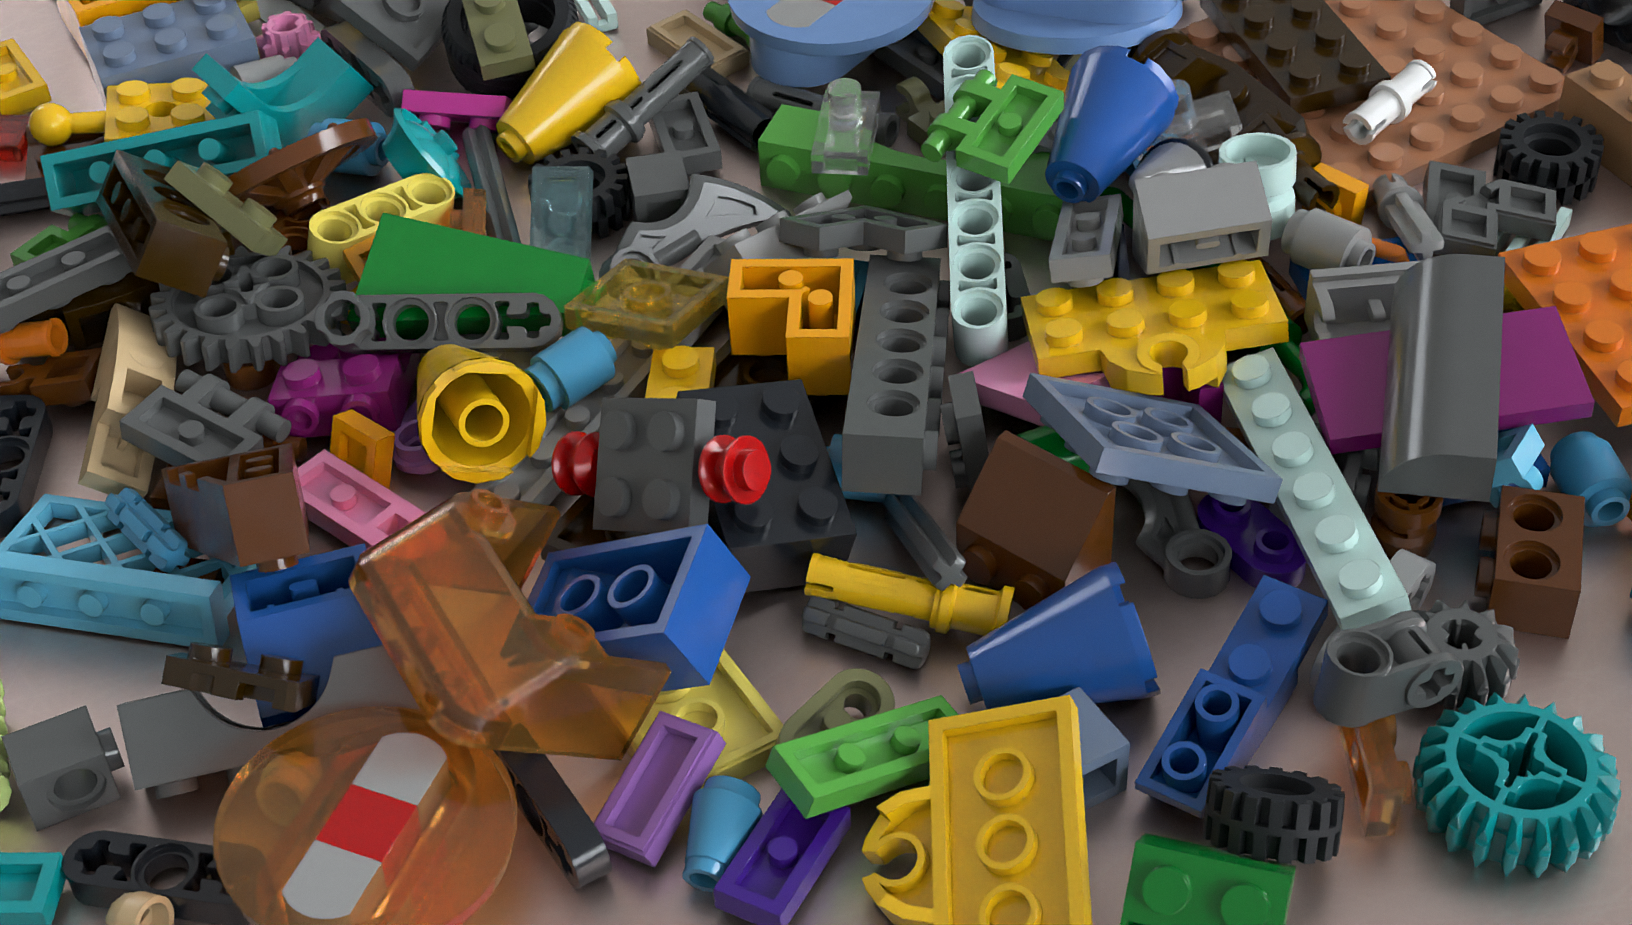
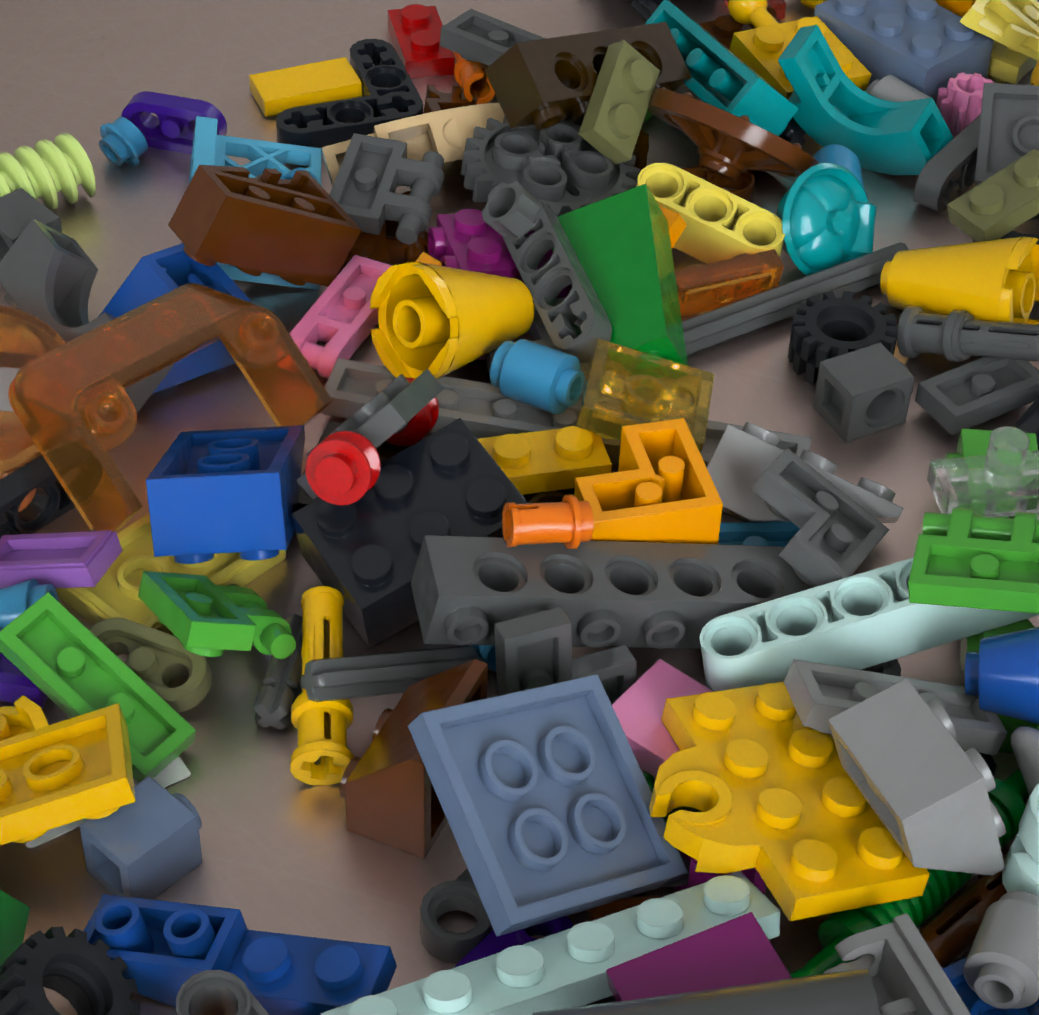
camera: 70 degrees right, 0 degrees up
dark brown wing [161,642,320,712] -> none
dark pink plate [401,89,513,134] -> none
clear light blue plate [530,166,594,263] -> none
piece [599,174,792,309] -> none
blue cone [957,562,1161,709] -> none
none -> bright green plate [138,571,296,659]
none -> orange pin [502,495,594,549]

